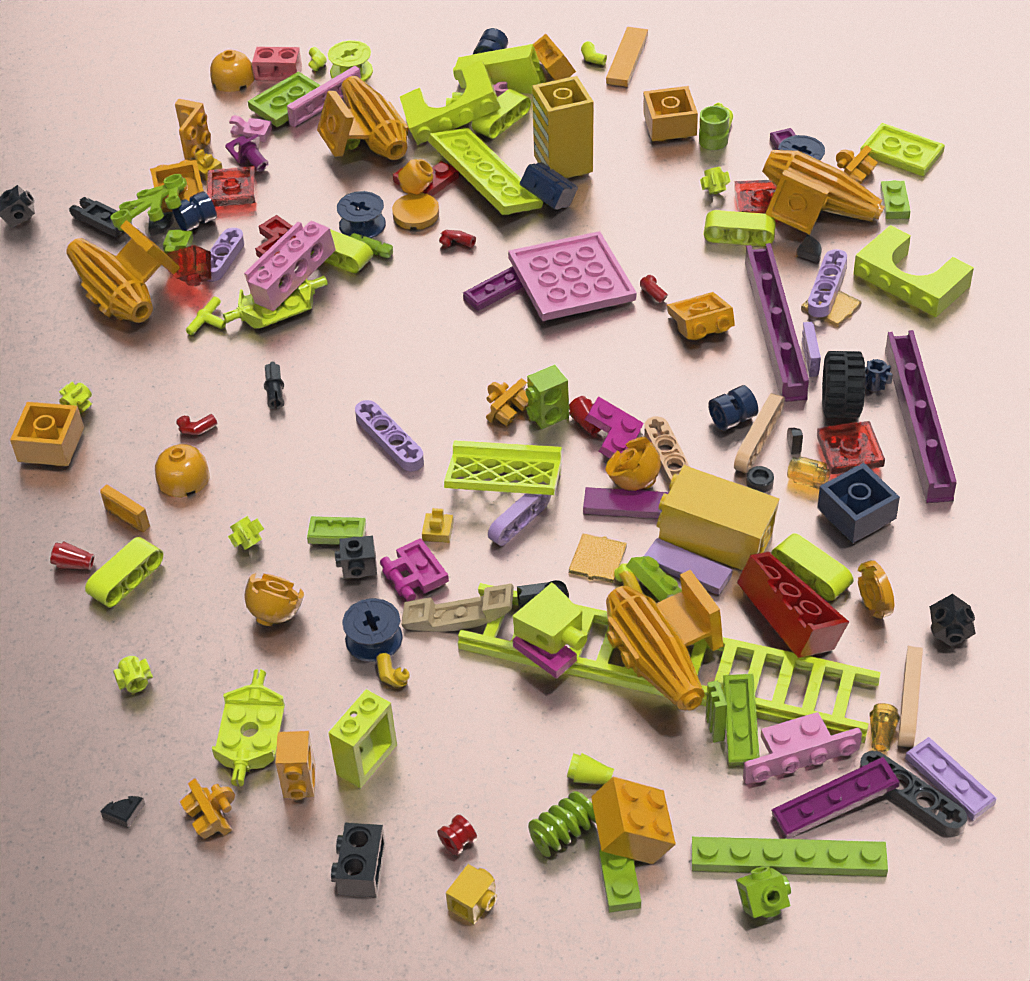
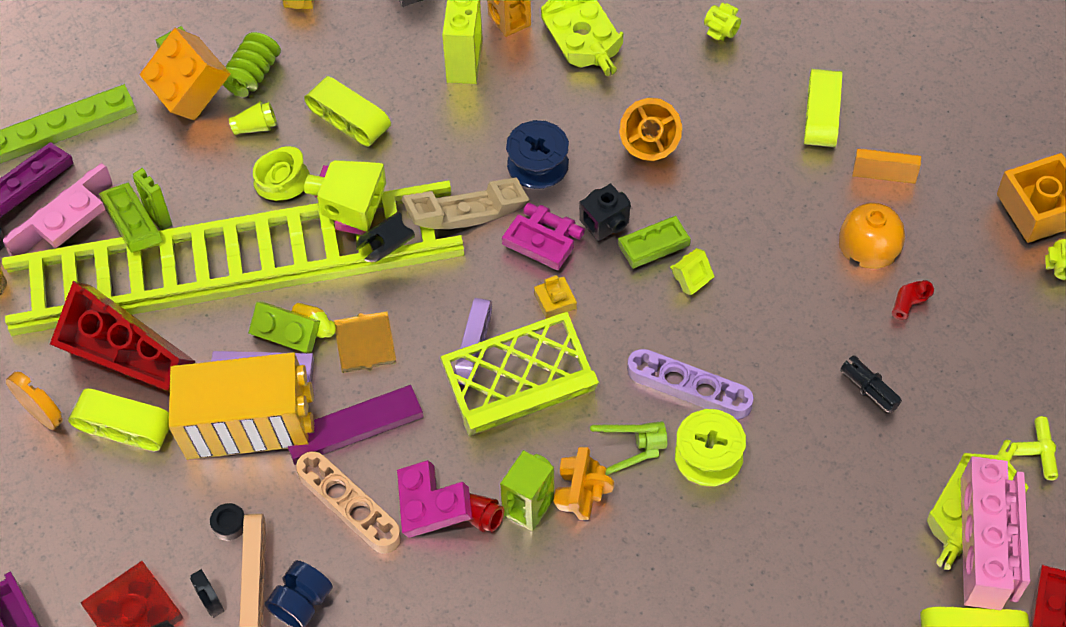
camera: 150 degrees right, 10 degrees up
red cone [50,541,95,570] -> none
neon yellow gear [228,515,264,550] -> none
yellow arm [376,653,410,688] -> none
red wheel [437,814,477,855] -> none
light orange cylinder [605,437,661,491] -> none
light orange piece [606,570,723,710] -> none
lime brick [736,866,791,918] -> none
clear yellow brick [787,456,830,489] -> none
dark blue brick [817,462,900,543] -> none
none -> neon yellow piece [253,146,310,201]
none -> neon yellow beam [304,76,391,147]
none -> lime plant [590,421,667,475]
none -> neon yellow tile [670,248,715,295]
none -> neon yellow piece [675,409,746,486]

